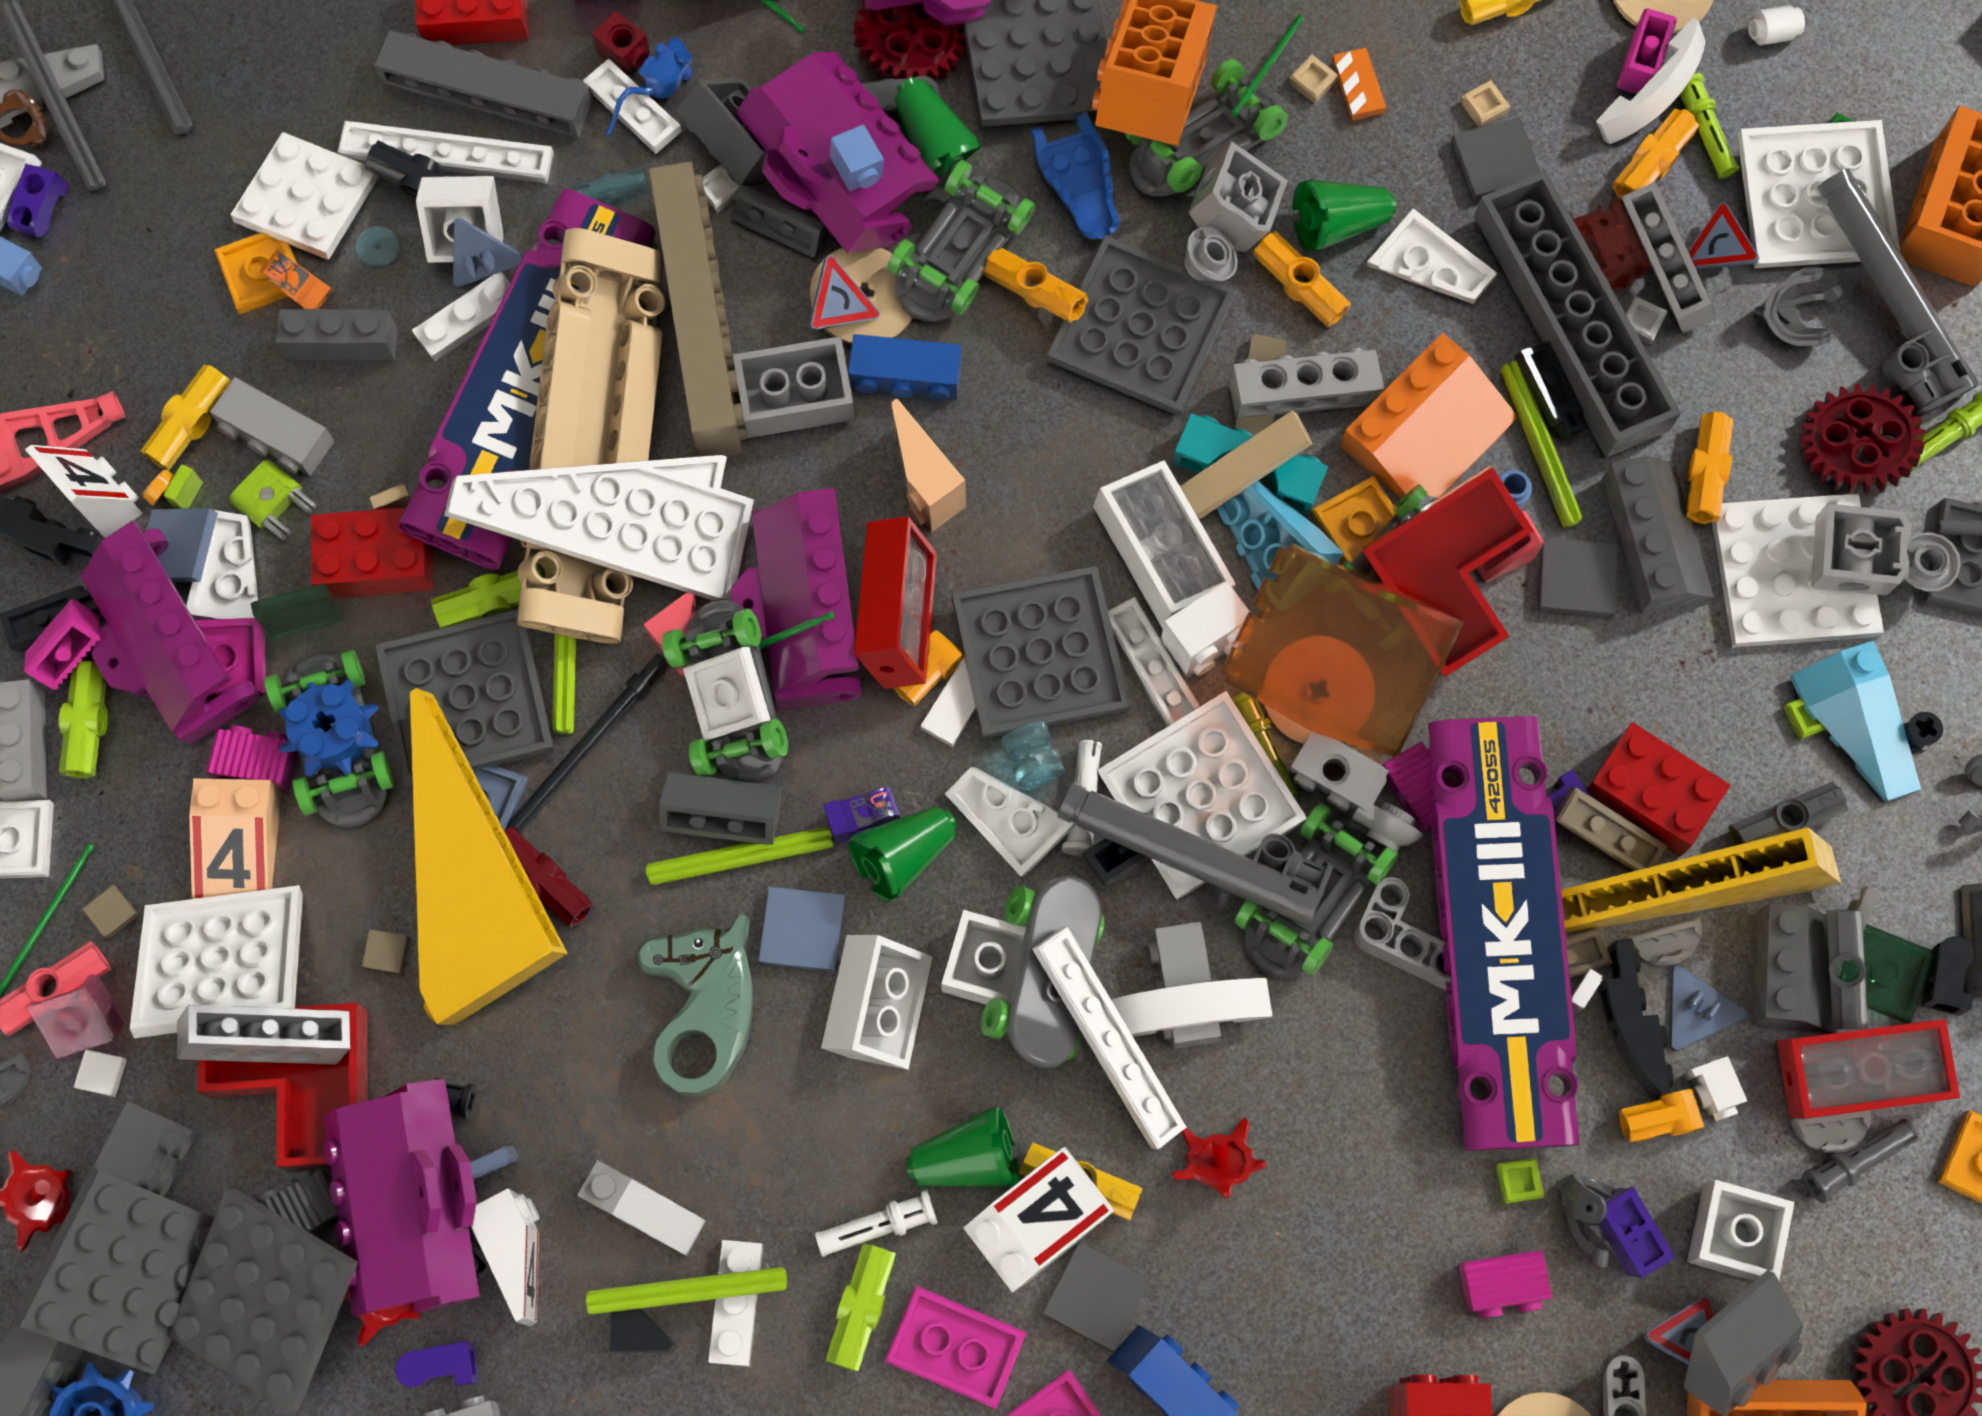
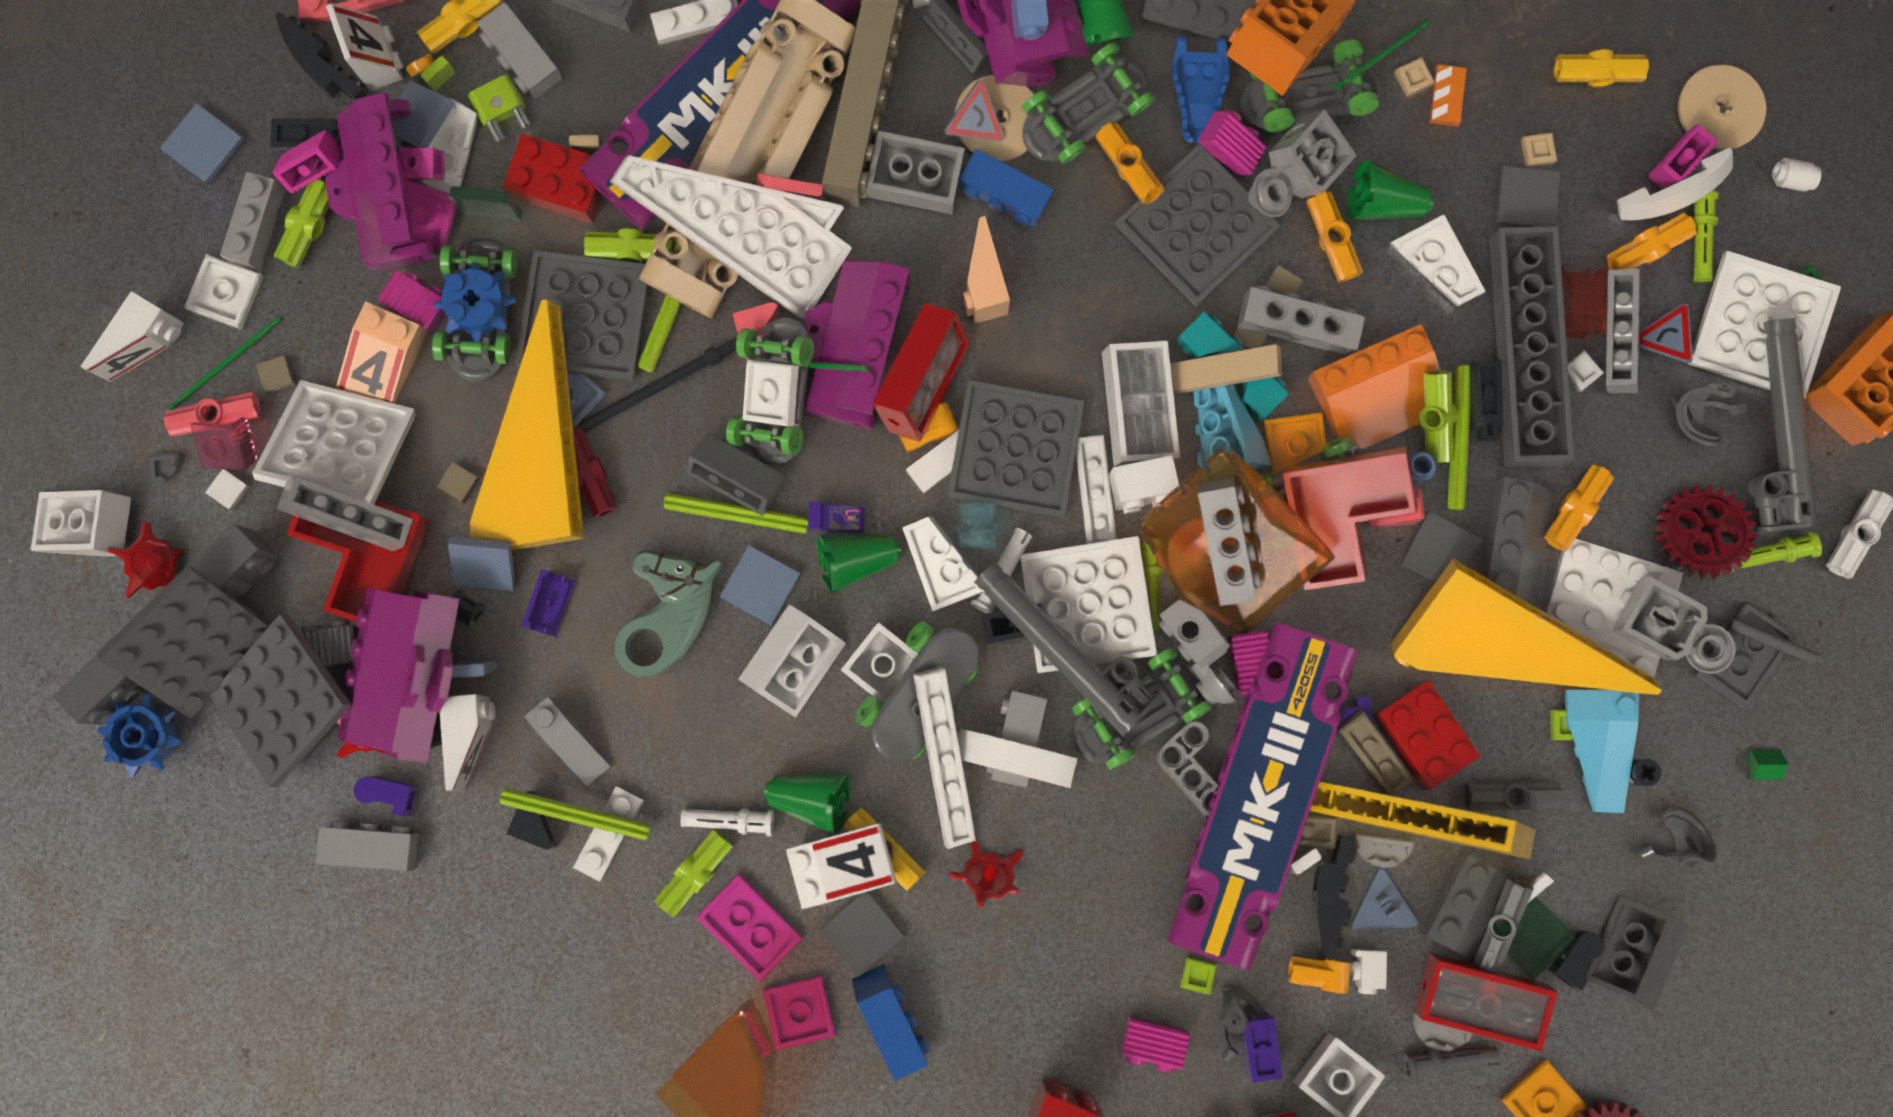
camera: 20 degrees right, 10 degrees up
none -> dark pink brick [398,147,445,181]
none -> sand blue tile [448,536,516,592]
none -> dark purple hinge [521,569,576,637]
none -> coral tile [756,173,823,196]
none -> dark pink brick [1198,110,1267,175]
none -> light grey brick [1198,477,1261,606]
none -> yellow slope [1391,558,1662,695]
none -> lime piece [1419,370,1458,463]

